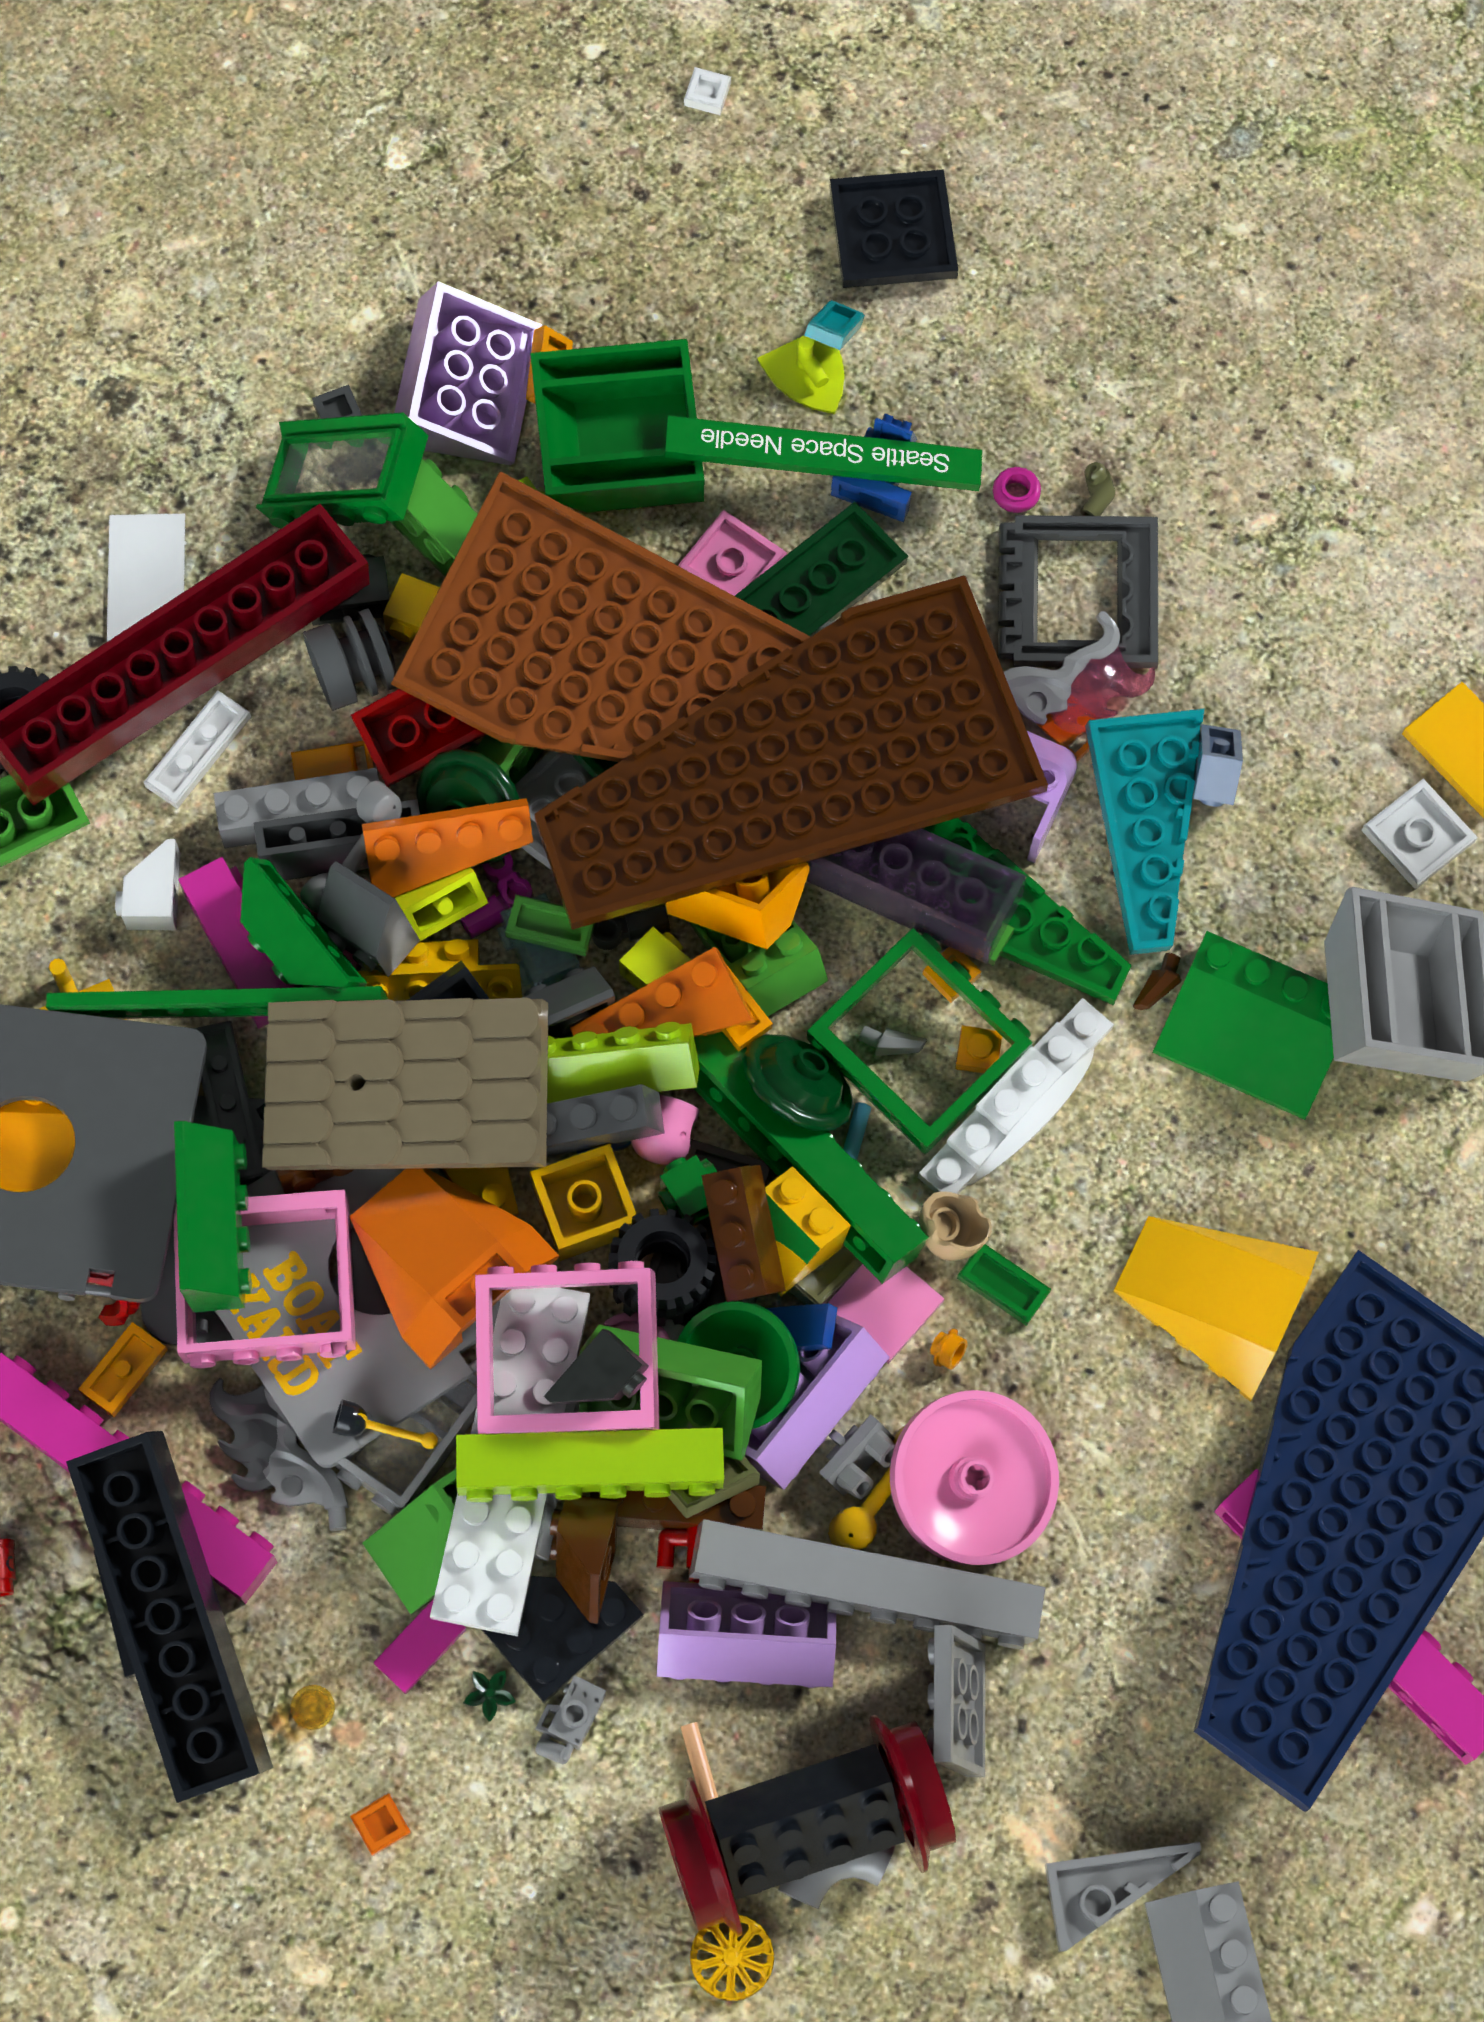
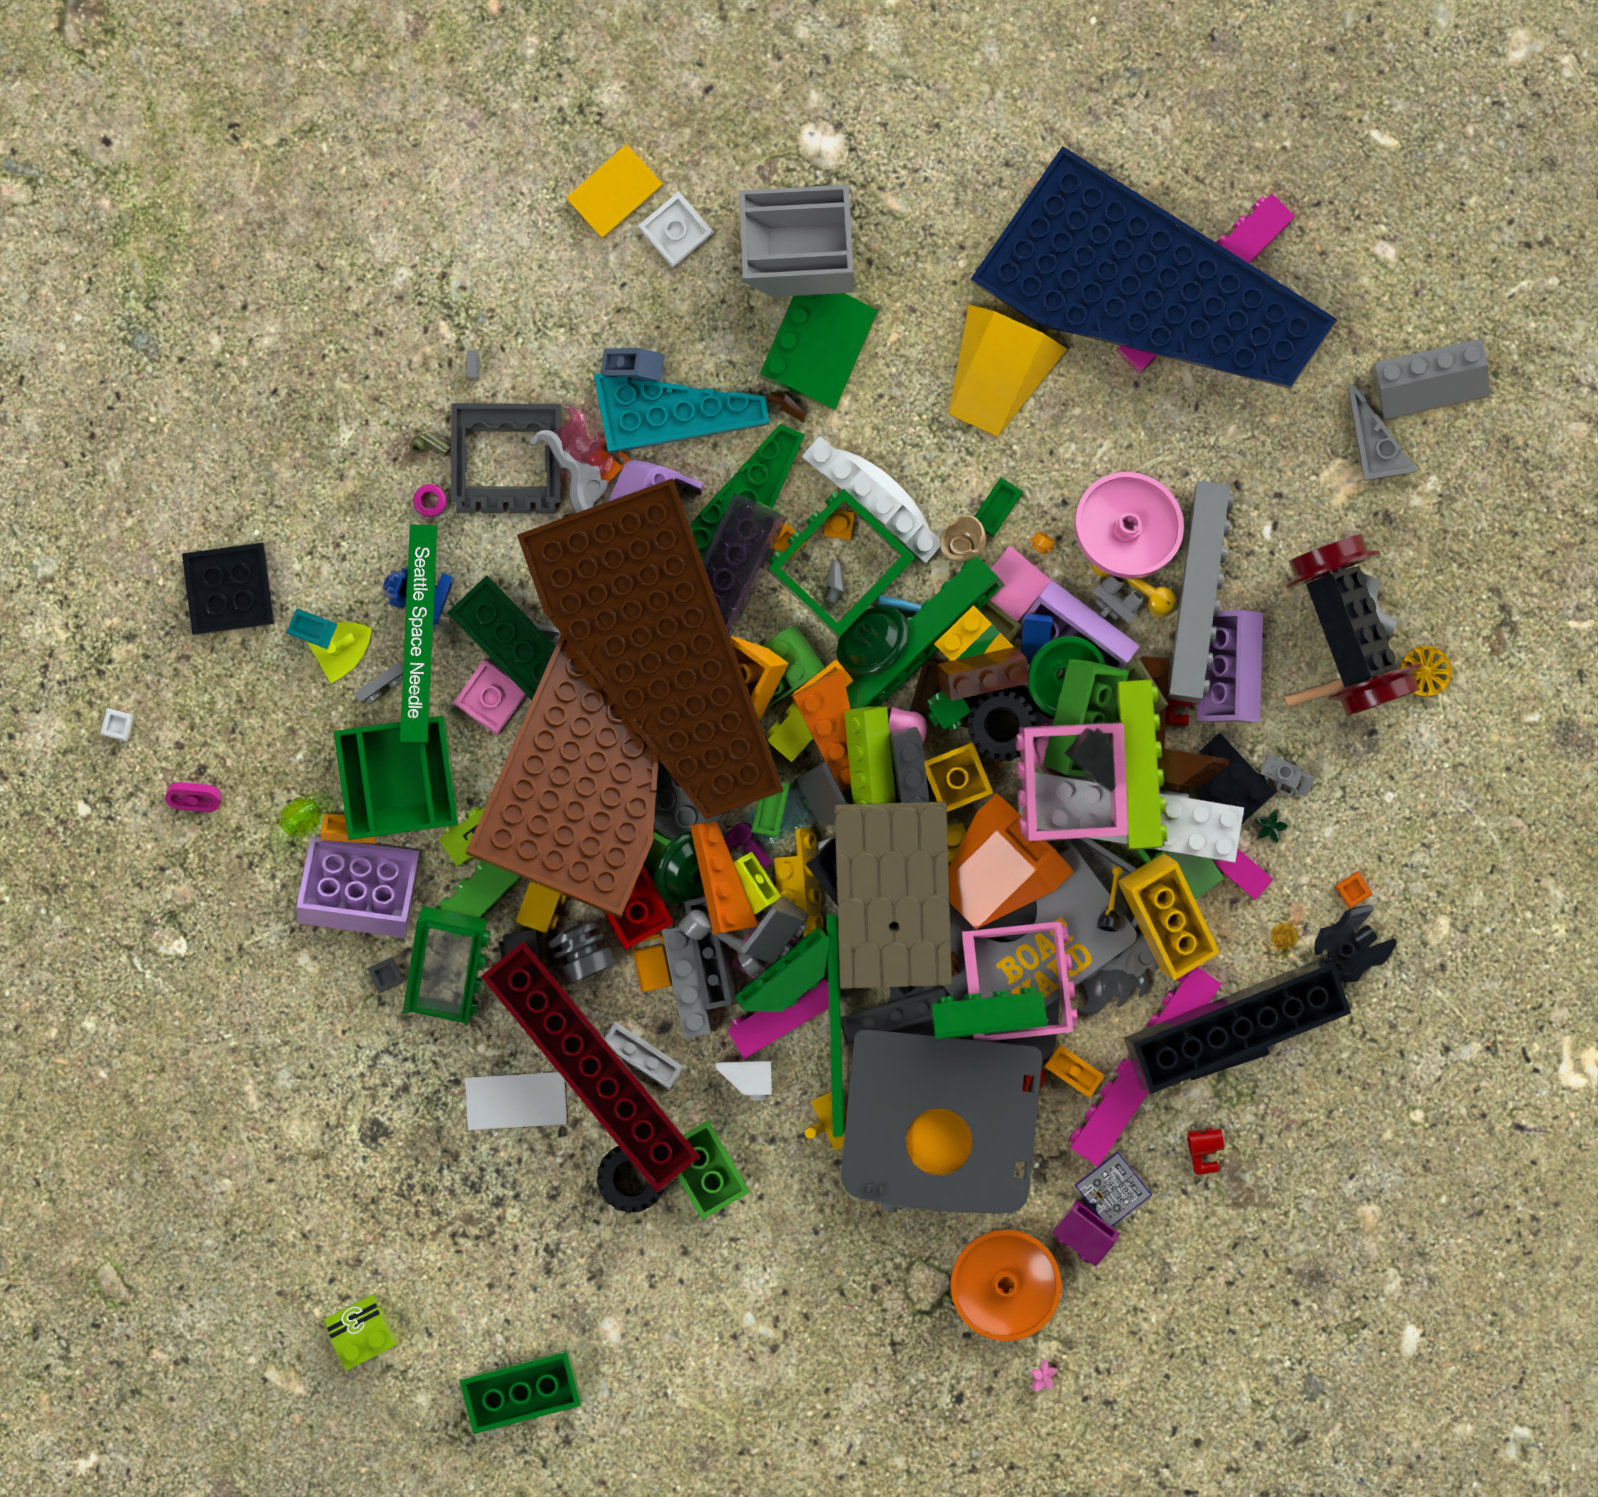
camera: 85 degrees left, 15 degrees up
light grey plate [927,1625,985,1778] -> none
none -> dark pink plate [165,782,221,812]
none -> clear neon green head [279,797,320,838]
none -> light grey plate [354,662,403,704]
none -> light grey tile [467,350,480,381]
none -> yellow brick [1118,853,1220,981]
none -> black piece [1314,905,1397,982]

